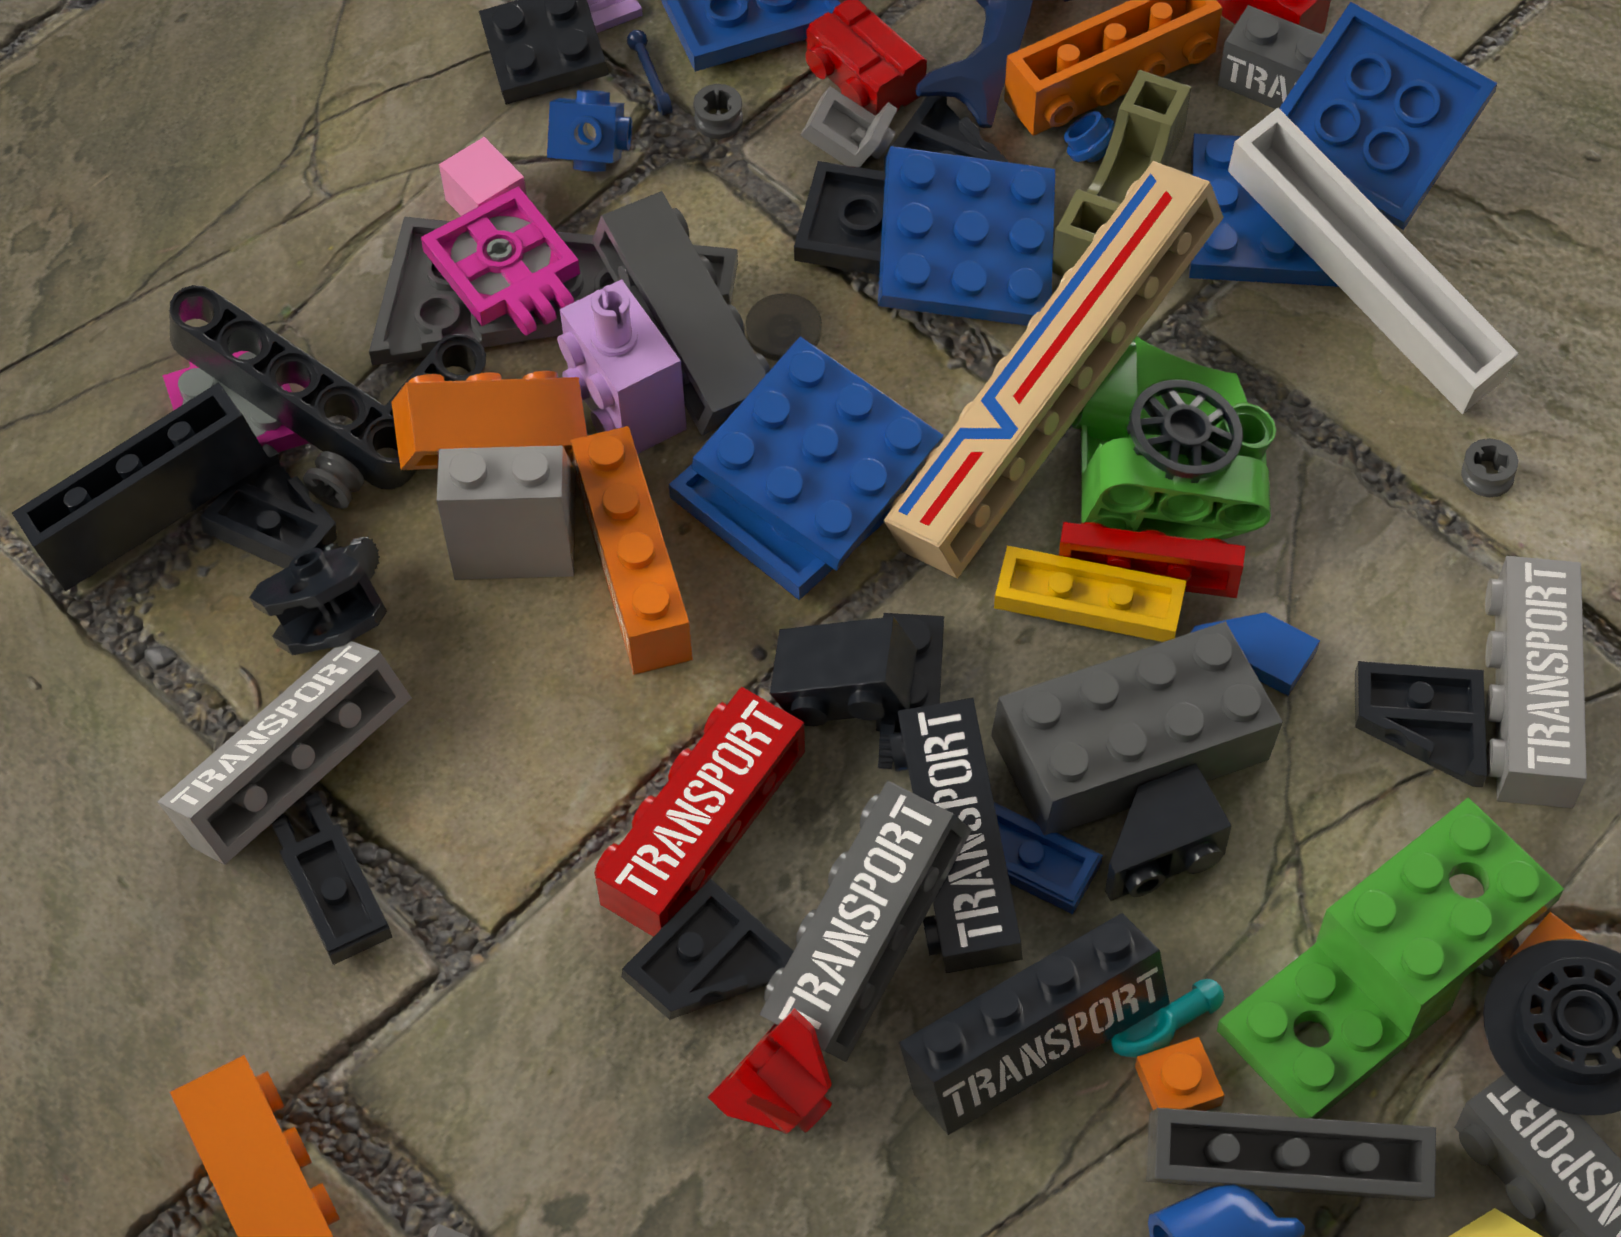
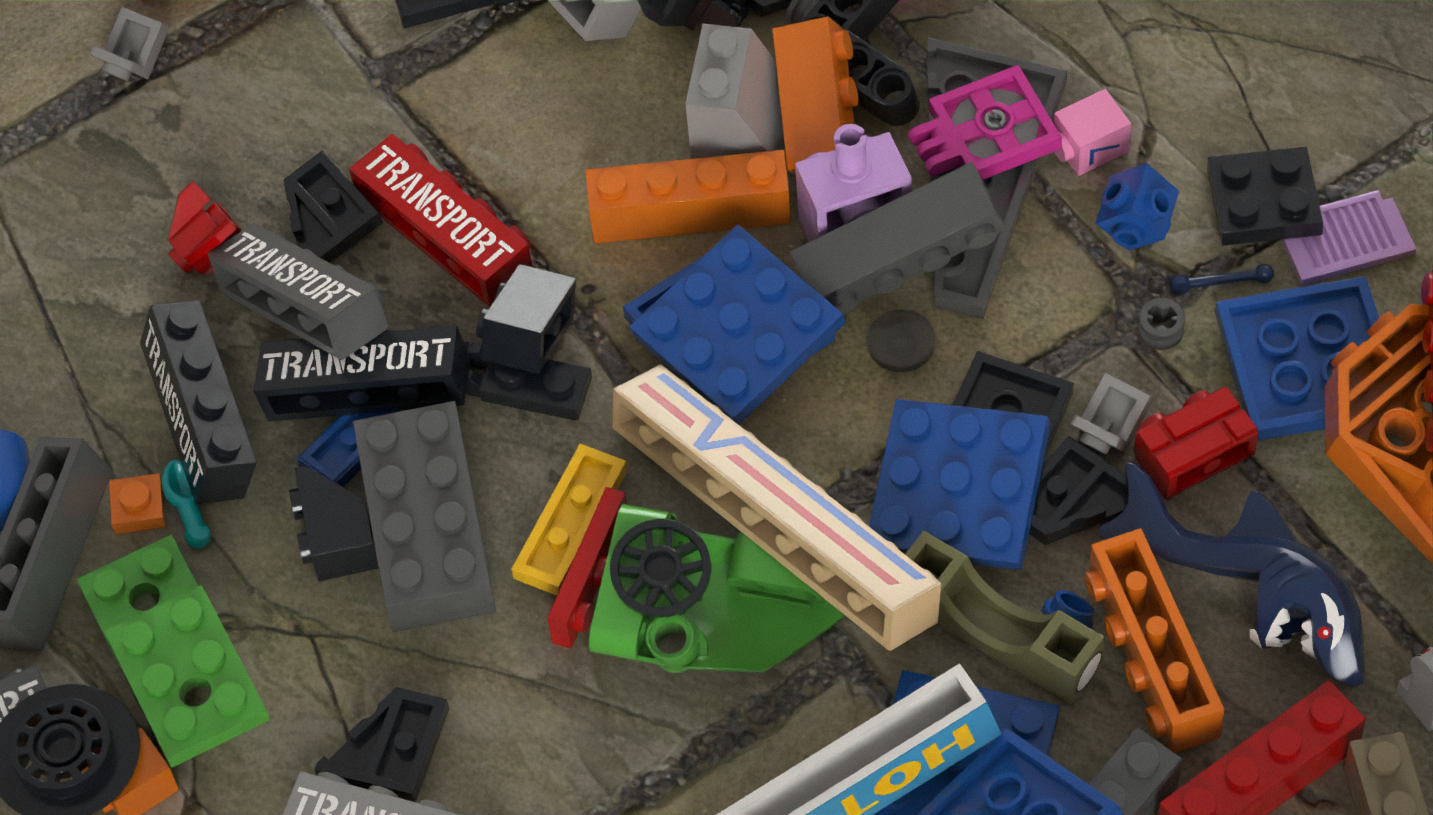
camera: 105 degrees right, 0 degrees up
blue tile [1190,612,1320,696] -> none

